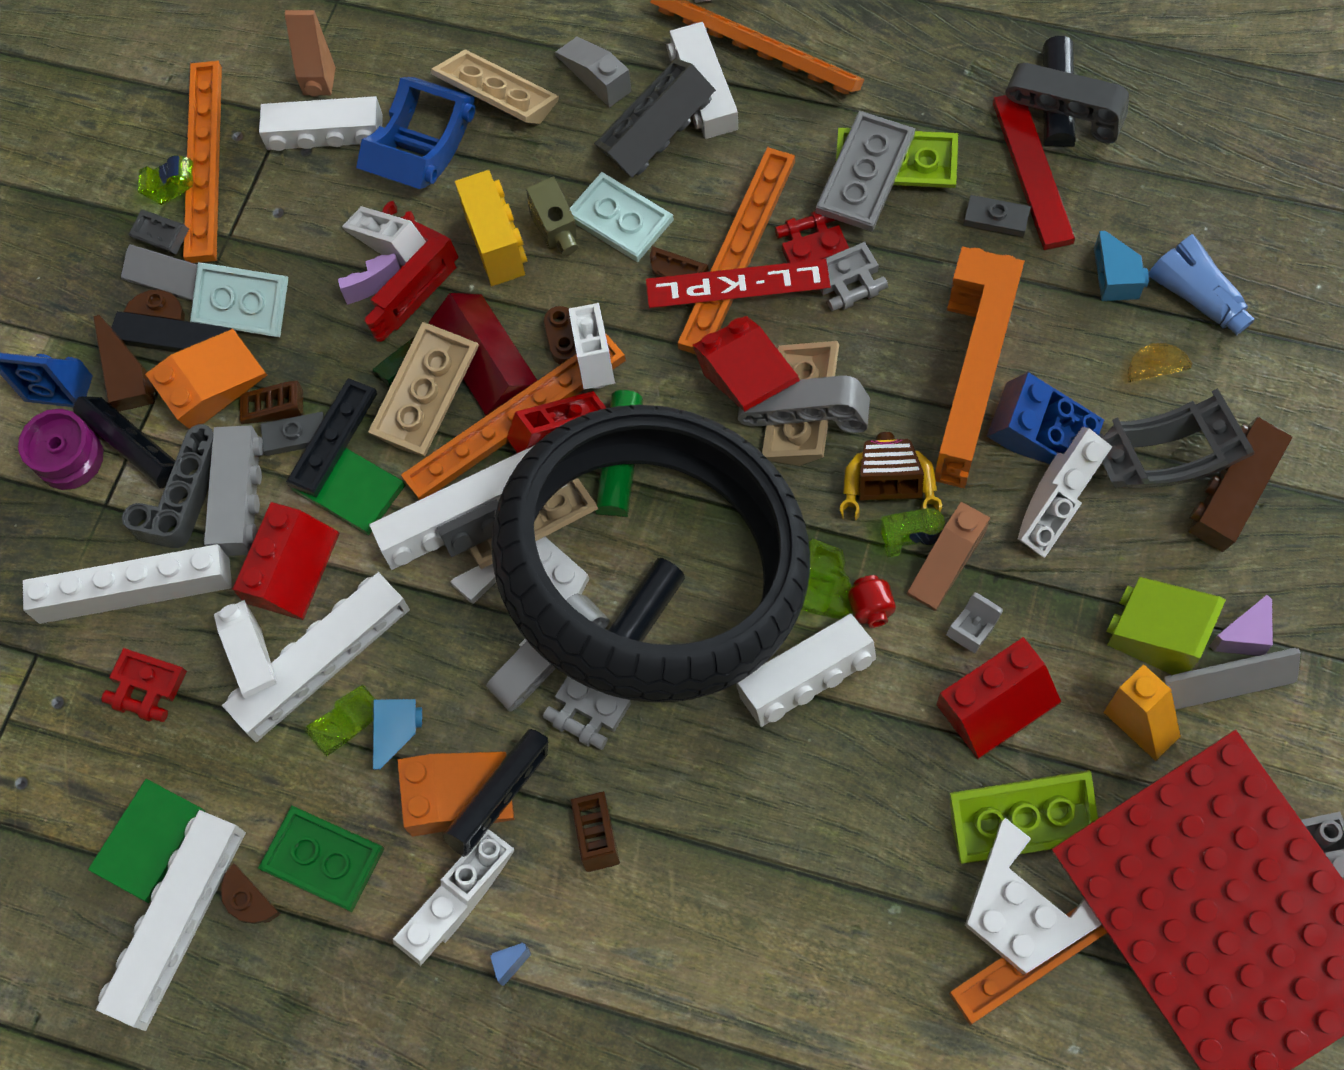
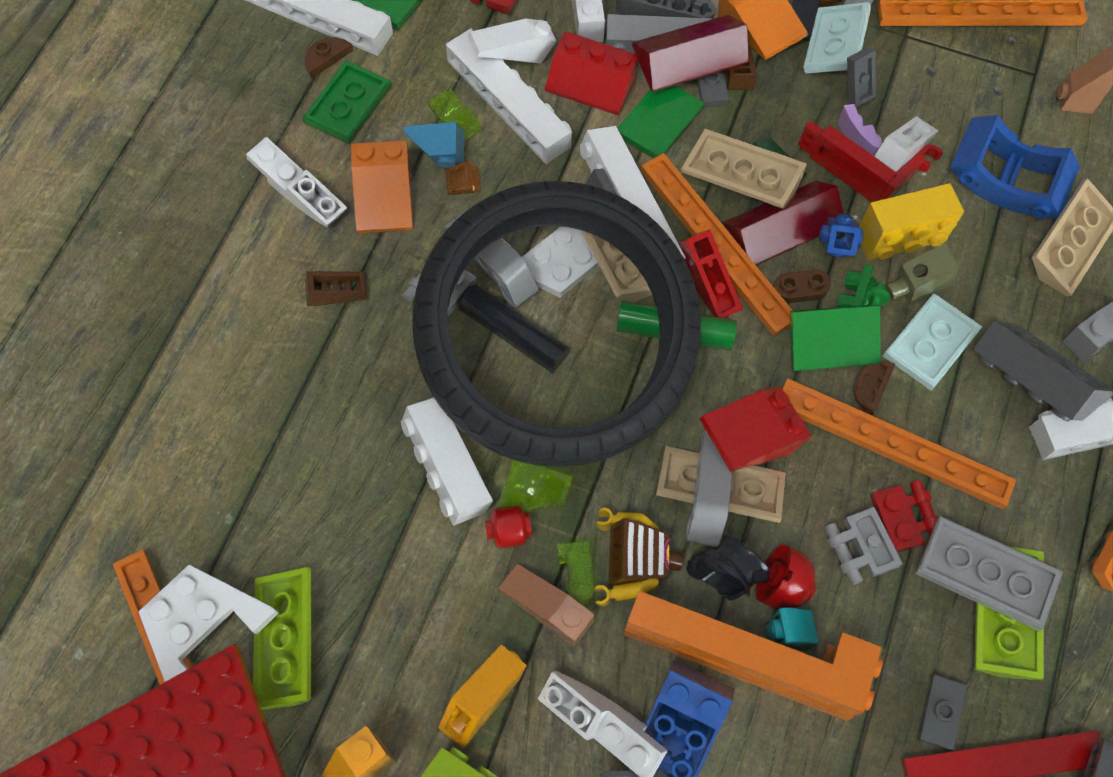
camera: 85 degrees right, 0 degrees up
white brick [259,96,383,151] -> none
black tile [286,378,377,498] -> none
black brick [443,729,548,857] -> none
medium blue slope [490,943,531,986] -> none
white slope [569,303,615,389] -> none
red sticker [646,259,831,308] -> none
red slope [936,637,1061,760] -> none
light grey bracket [946,592,1003,653] -> none
none -> light orange slope [438,644,527,749]
none -> clear orange slope [445,160,481,195]
none -> slope [632,15,748,92]
none -> black piece [686,535,770,601]
none -> red cylinder [755,544,816,610]
none -> teal slope [764,608,819,651]
none -> green tile [790,304,881,371]
none -> blue brick [819,214,863,257]
none -> green hips [838,264,890,307]
none -> dark grey plate [847,46,876,108]

